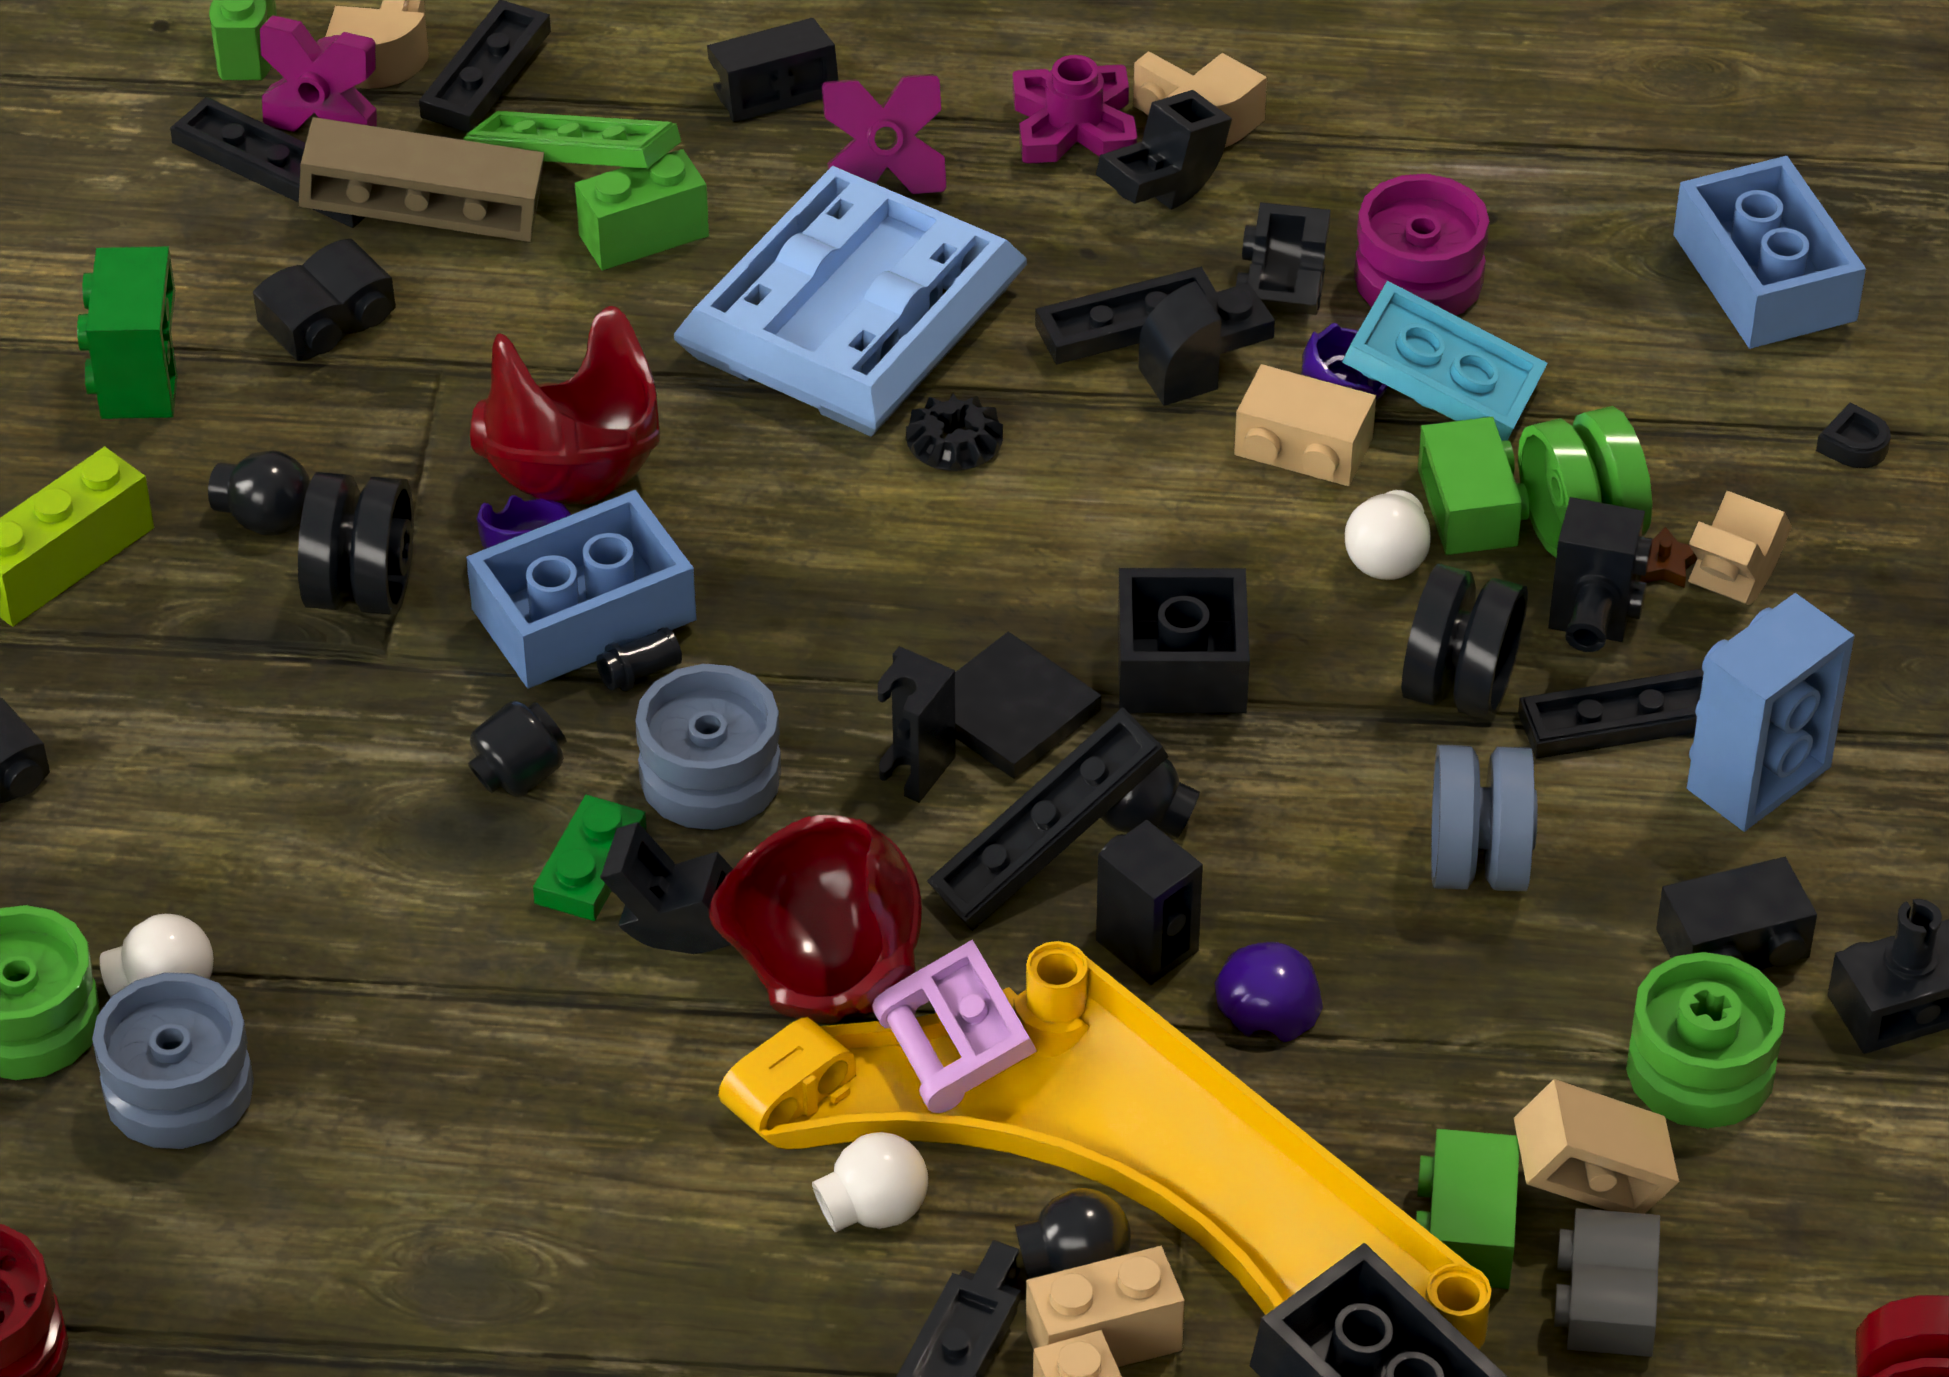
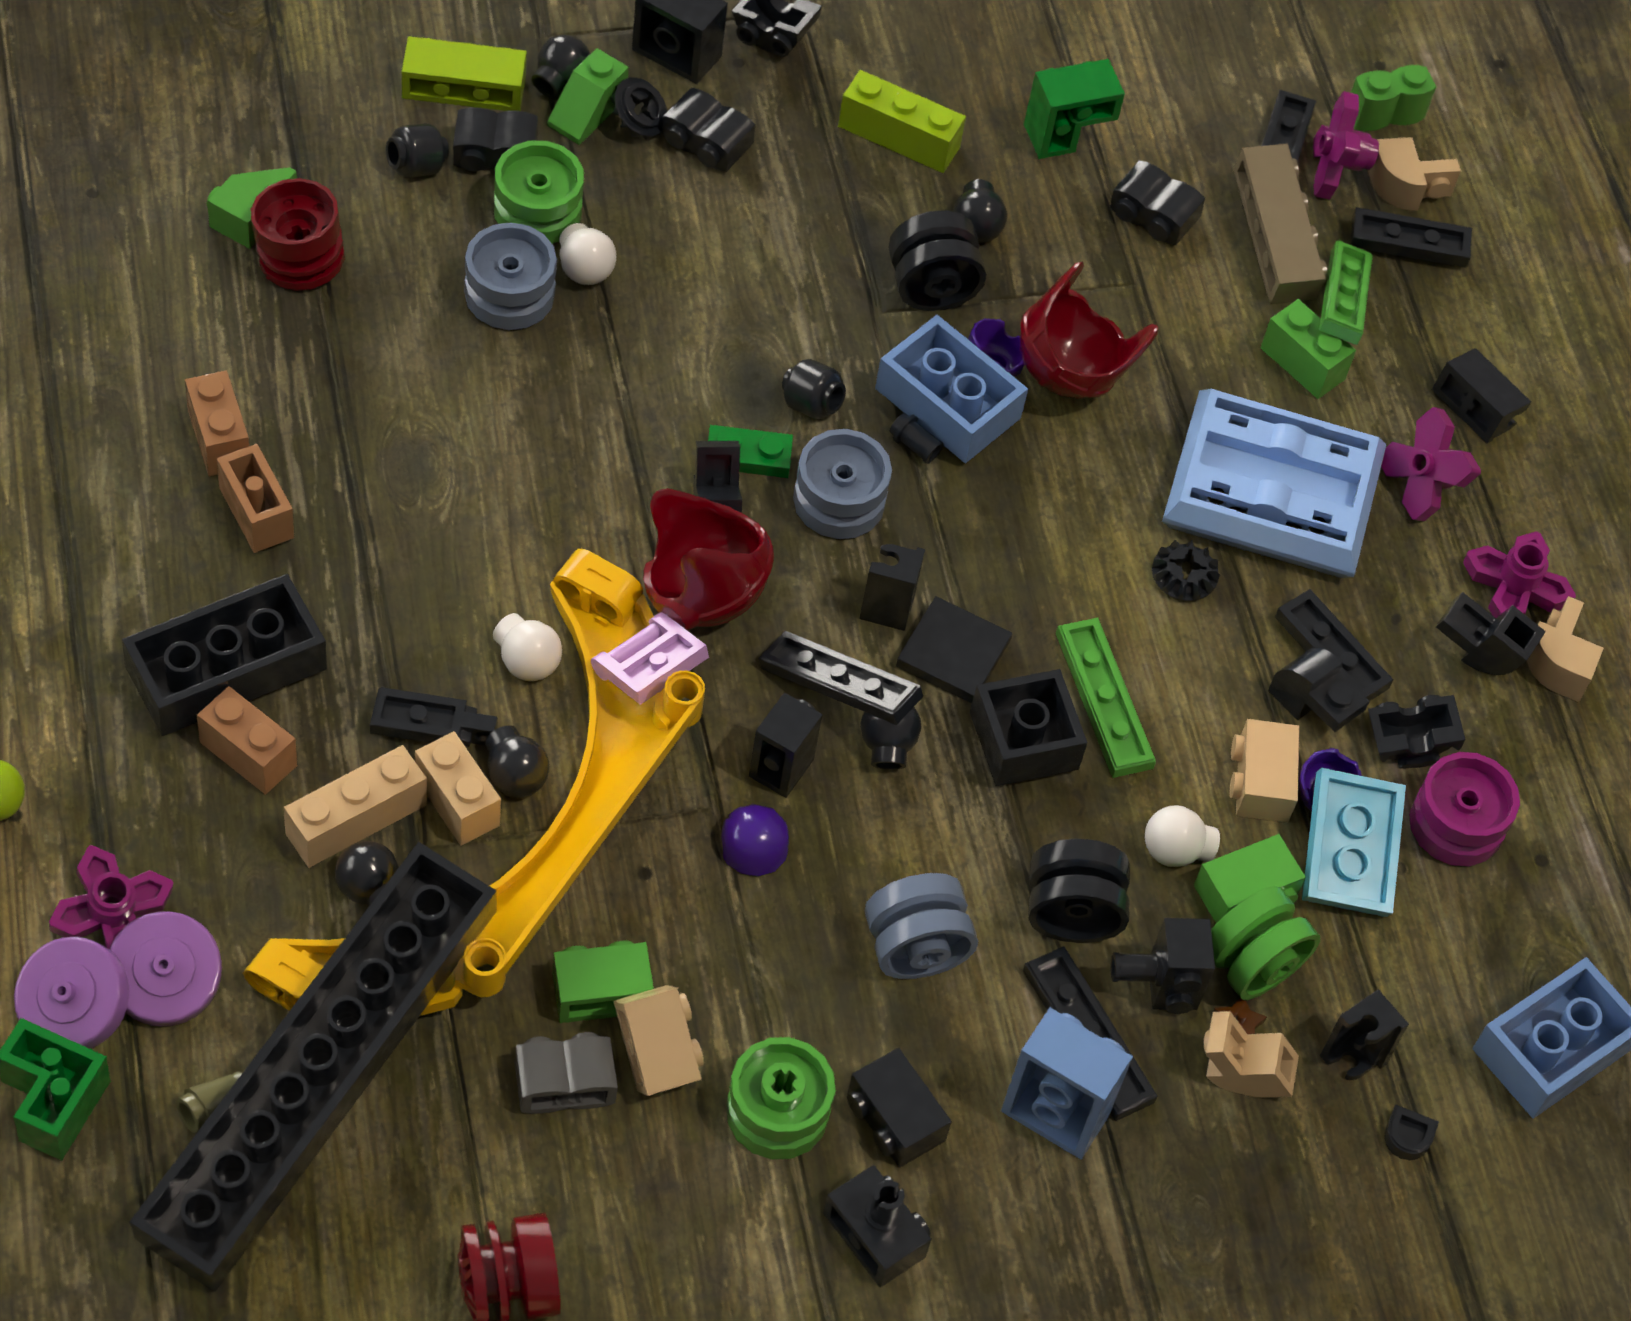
camera: 65 degrees right, 10 degrees up
none -> bright green tile [1056,618,1156,778]
none -> black hinge [1320,989,1409,1080]

